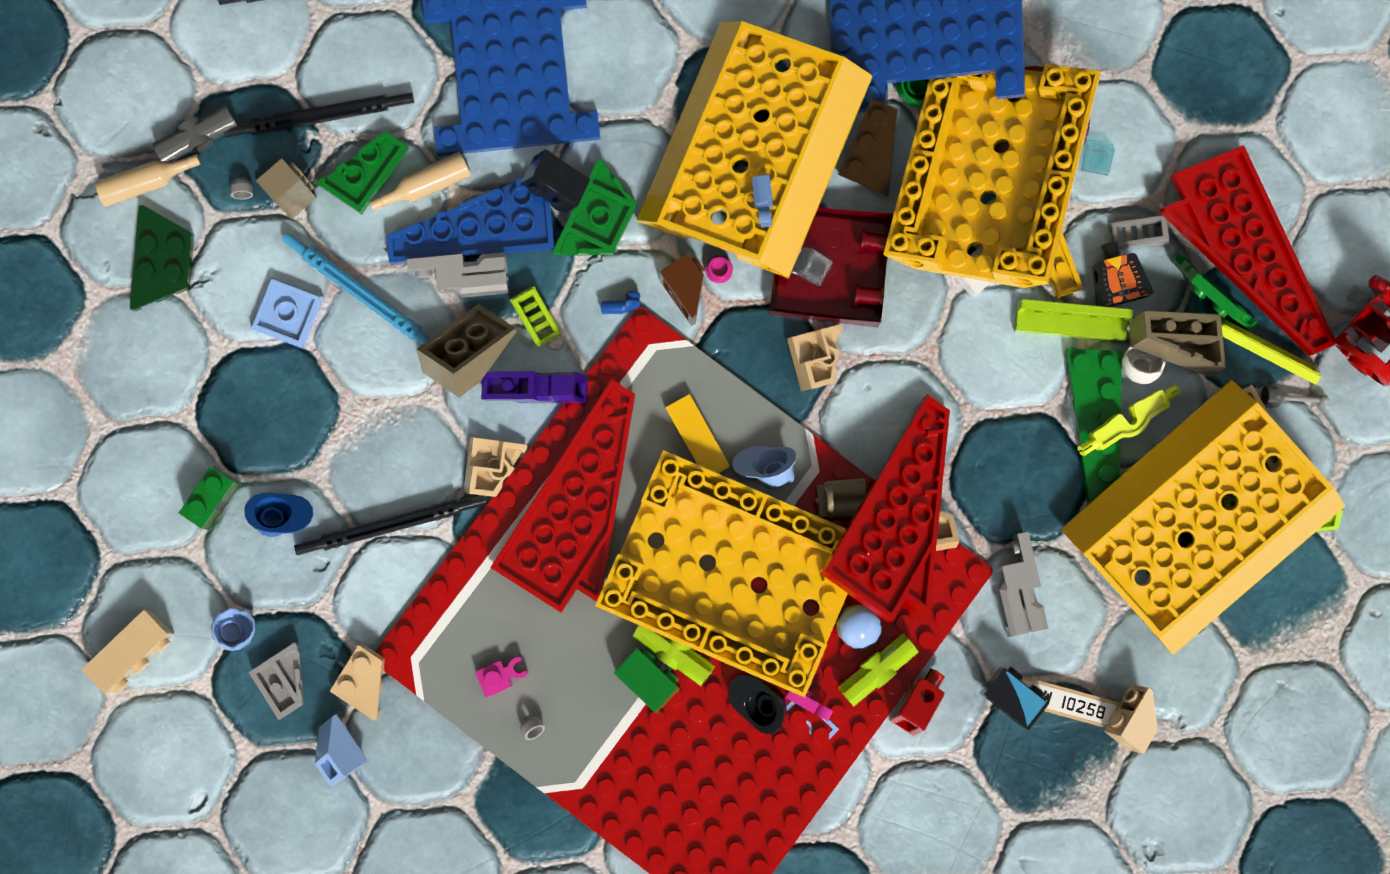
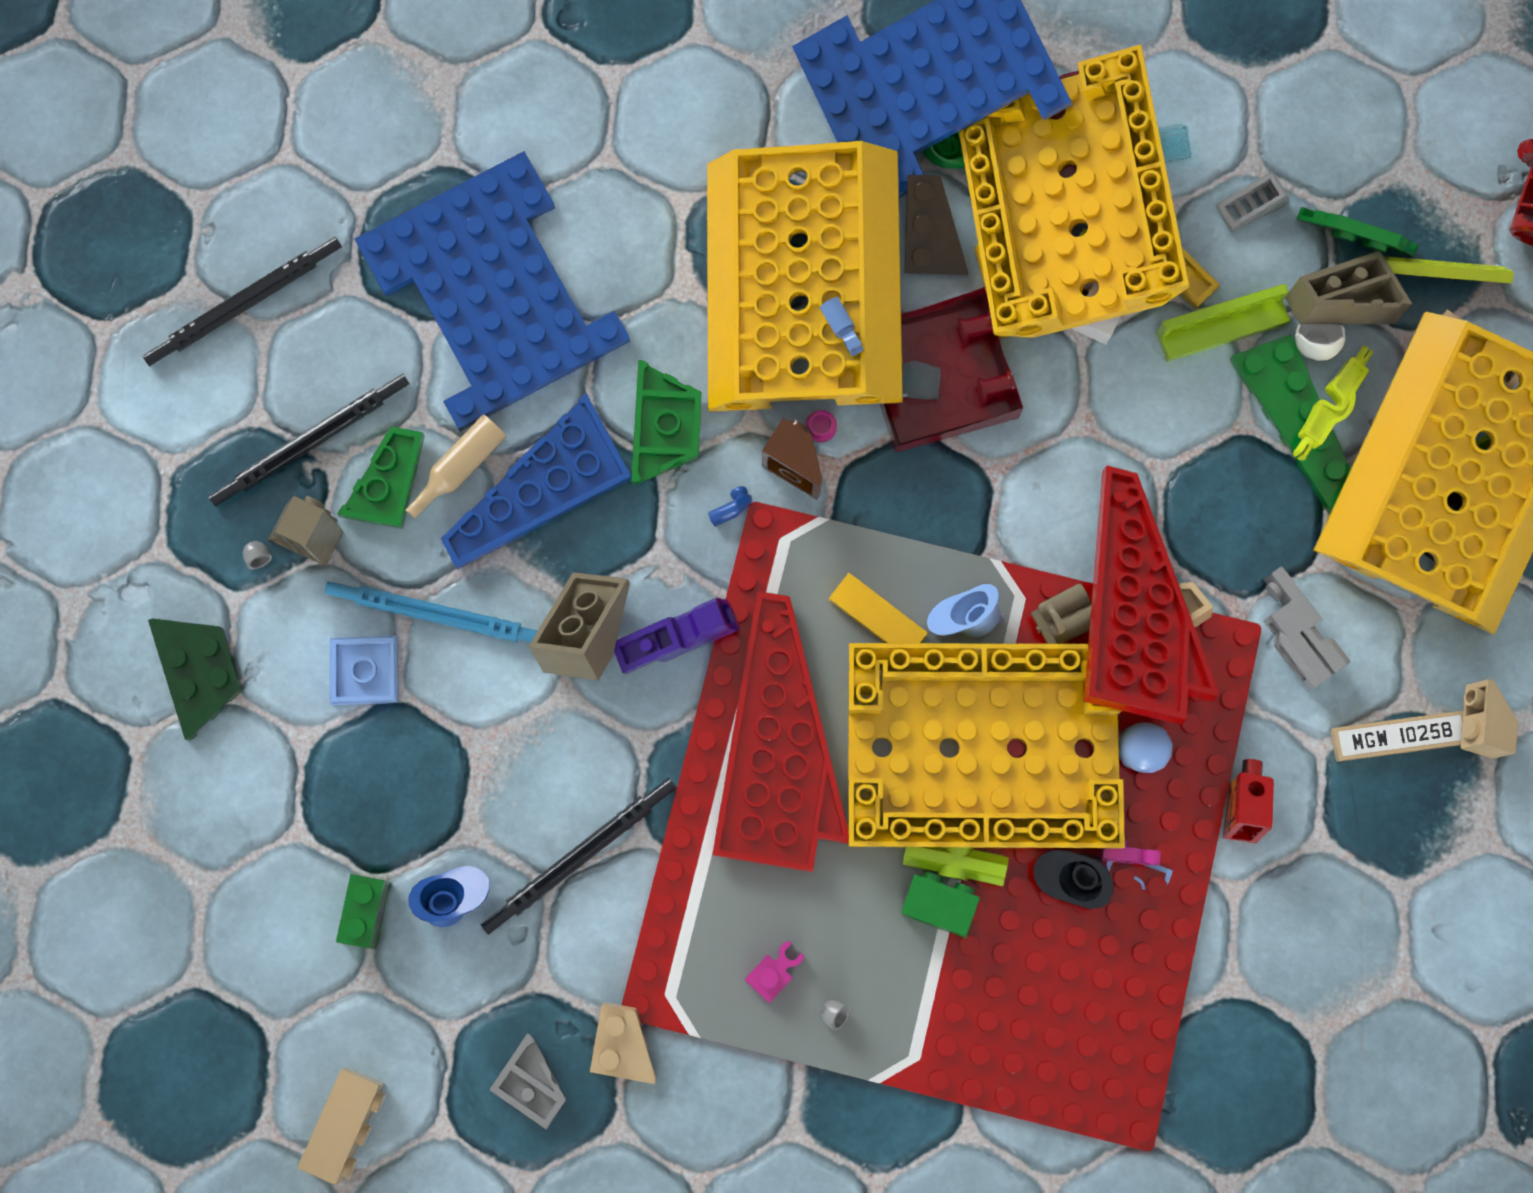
camera: 20 degrees left, 5 degrees down
tan piece [95,154,201,207] -> none
dark grey piece [152,105,237,162] -> none
light blue hair [211,608,255,651] -> none
light blue slope [315,714,368,787] -> none
light grey plate [407,252,509,298] -> none
tan slope [463,437,527,497] -> none
lime slope [509,286,561,348] -> none
black brick [521,149,590,213] -> none
tan slope [787,324,843,392] -> none
lime piece [837,633,918,706] -> none
black brick [980,666,1049,731] -> none
torso [1092,241,1154,307] -> none
red wing [1159,145,1335,356] -> none
hinge [1261,386,1329,408] -> none

